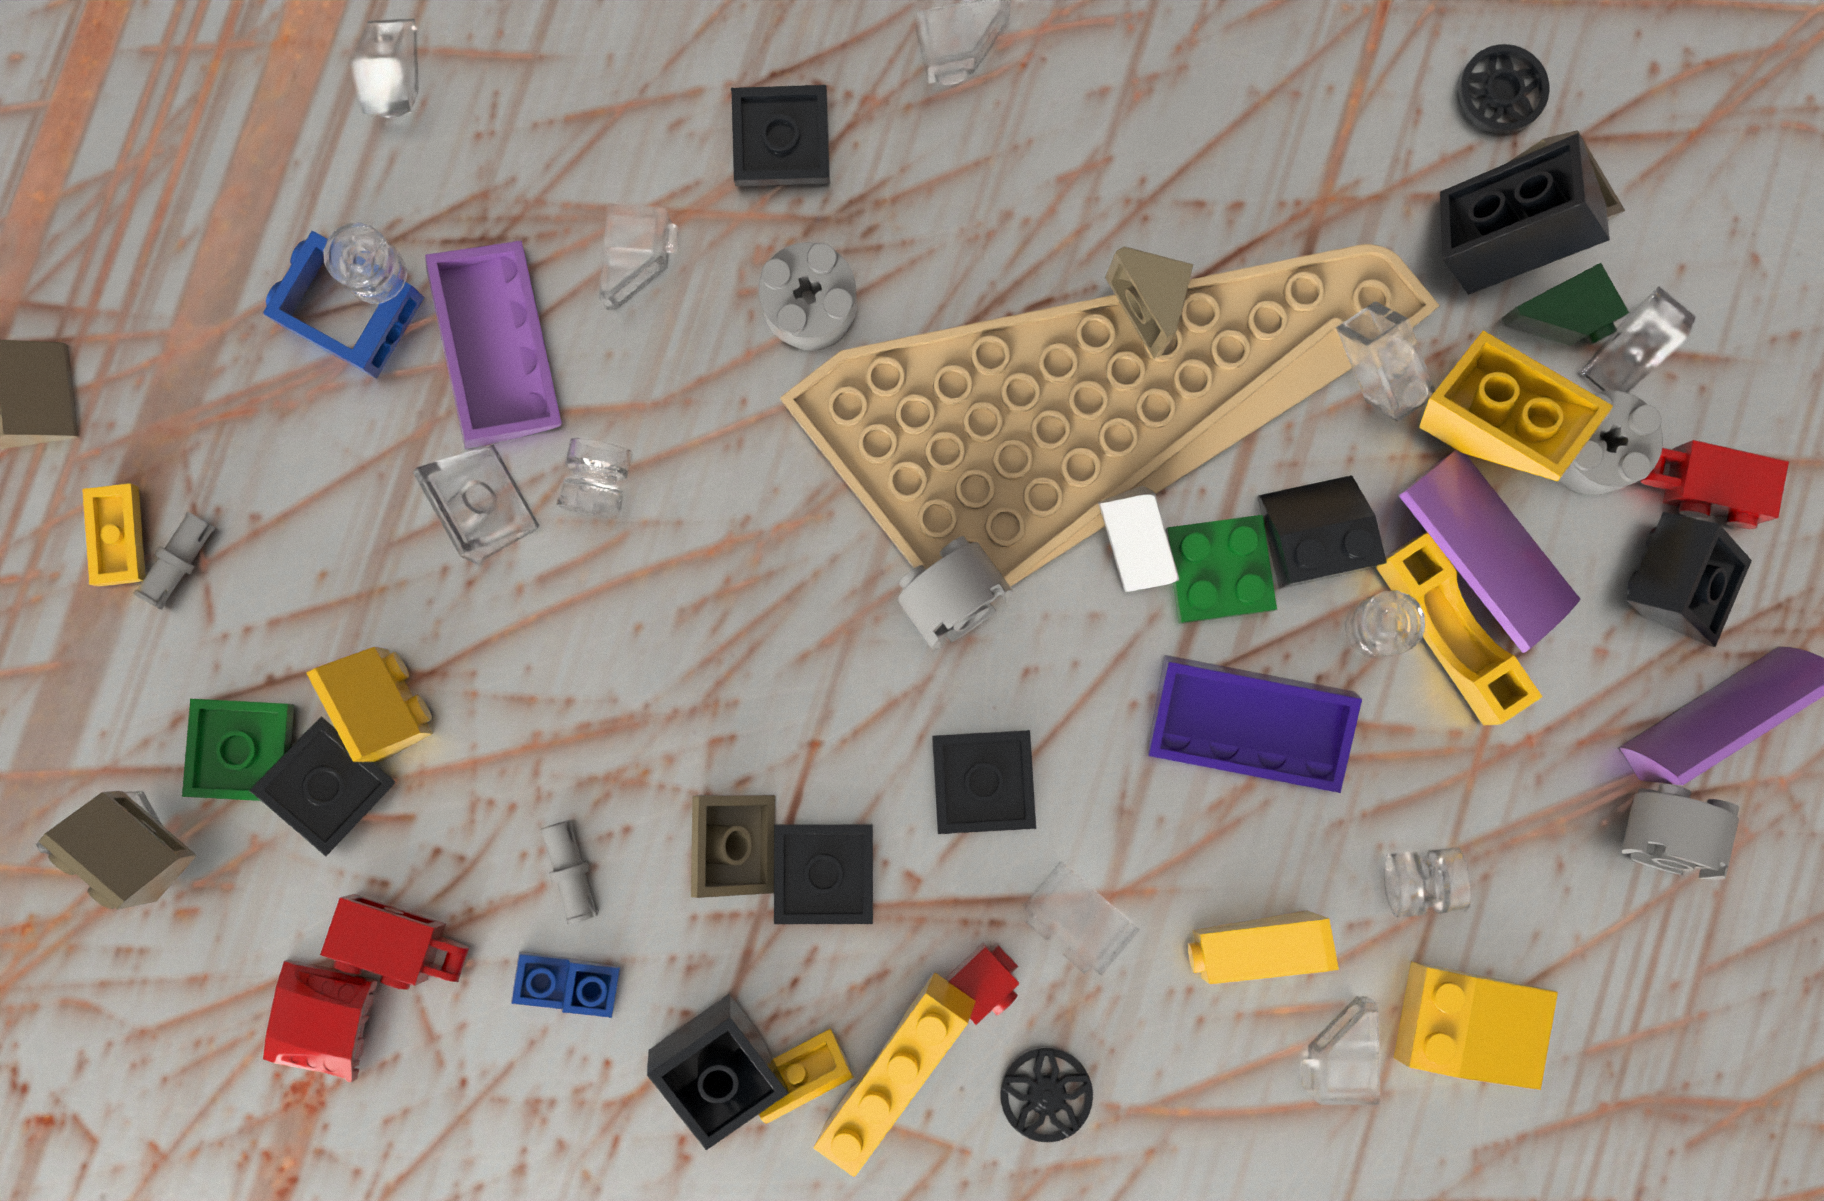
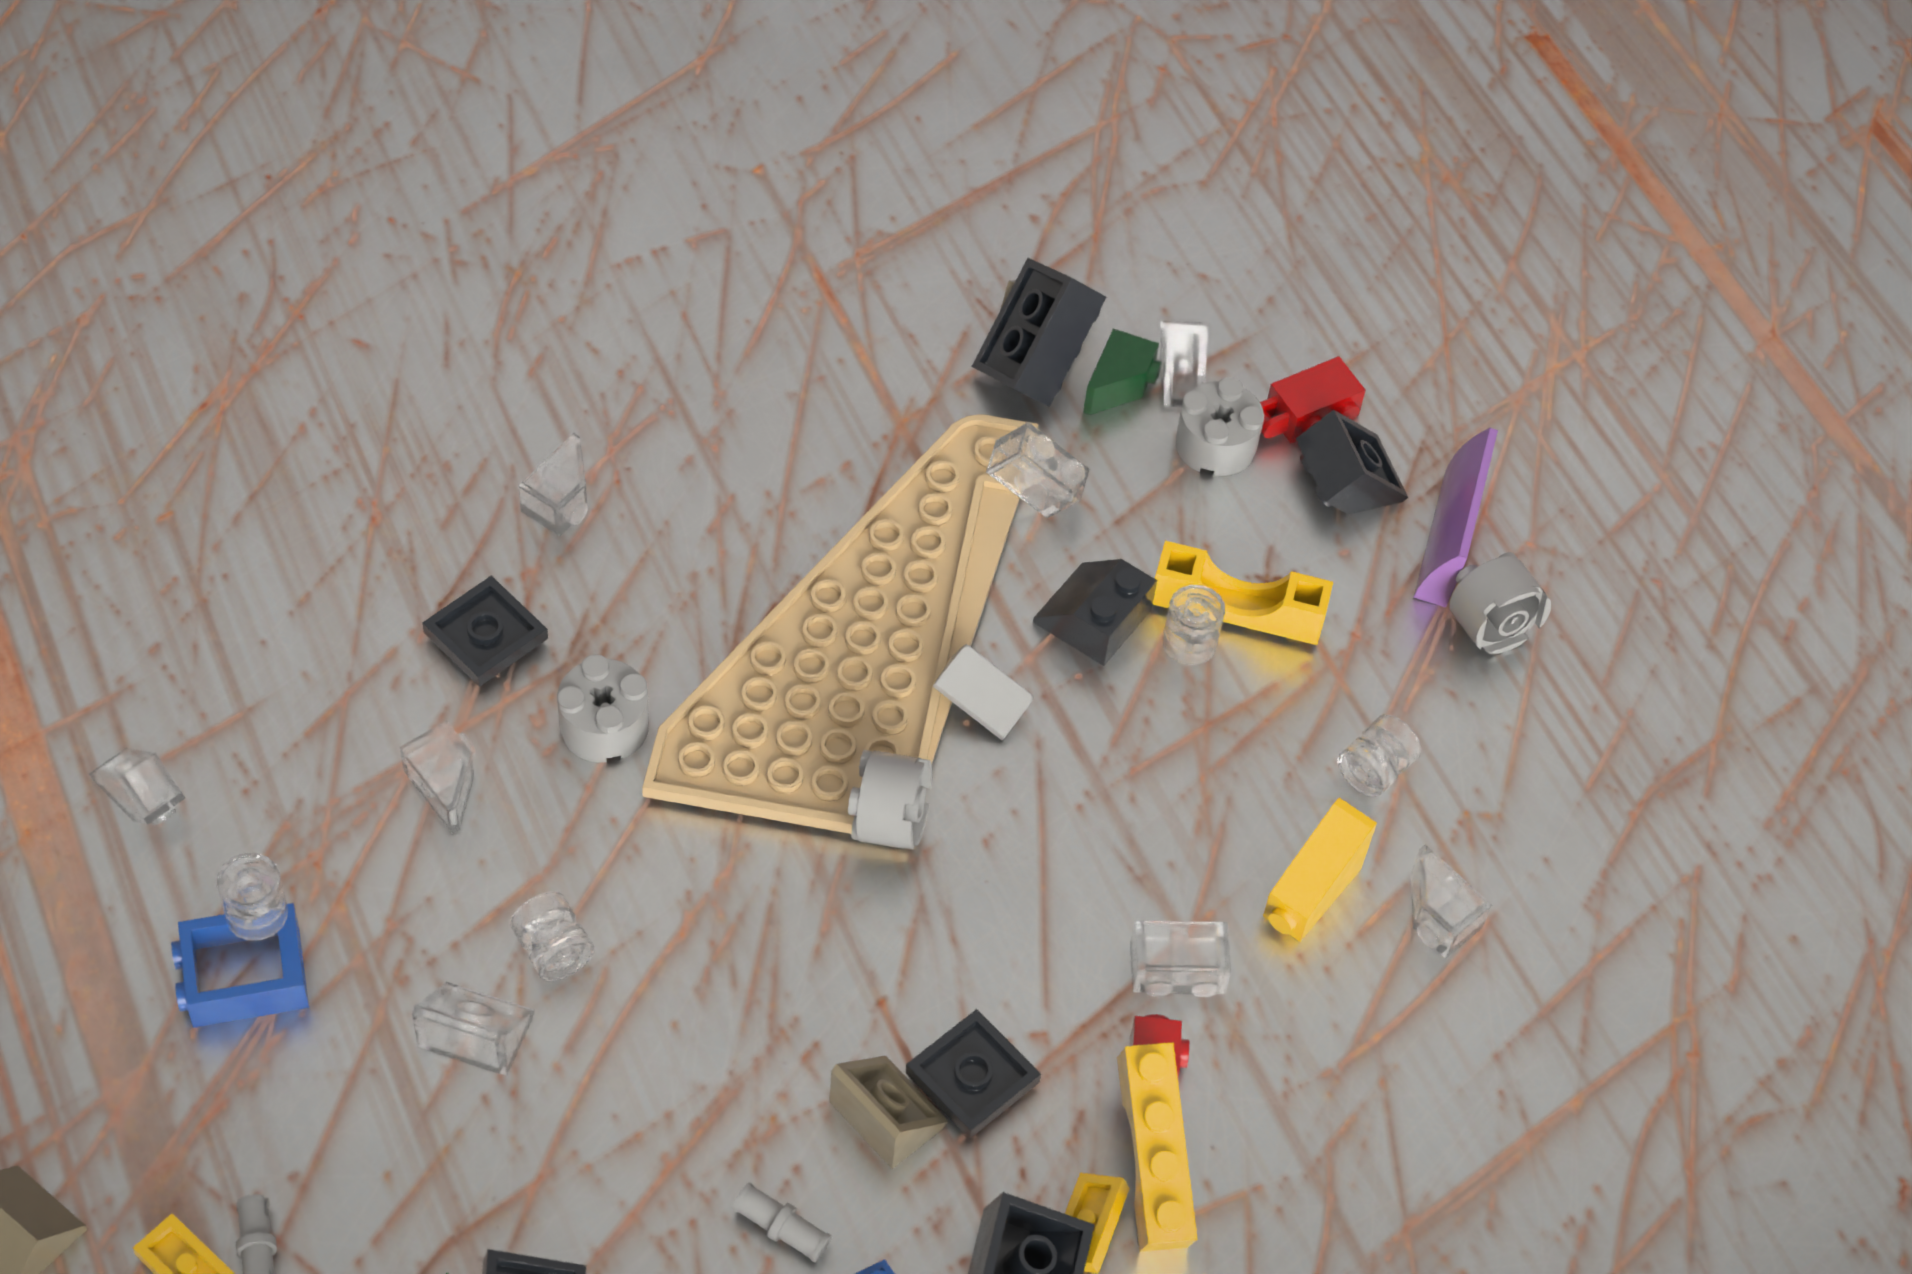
camera: 45 degrees left, 30 degrees down
yellow slope [306,646,433,762] -> none
medium lavender slope [425,241,562,449] -> none
black plate [932,730,1036,834] -> none
black wheel [1000,1046,1093,1142] -> none
dark tan slope [1105,246,1194,359] -> none
dark purple slope [1148,655,1362,793] -> none
green plate [1165,515,1277,624] -> none
yellow slope [1393,961,1558,1090] -> none
medium lavender slope [1399,449,1581,653] -> none
yellow slope [1419,330,1613,481] -> none
black wheel [1458,44,1550,134] -> none

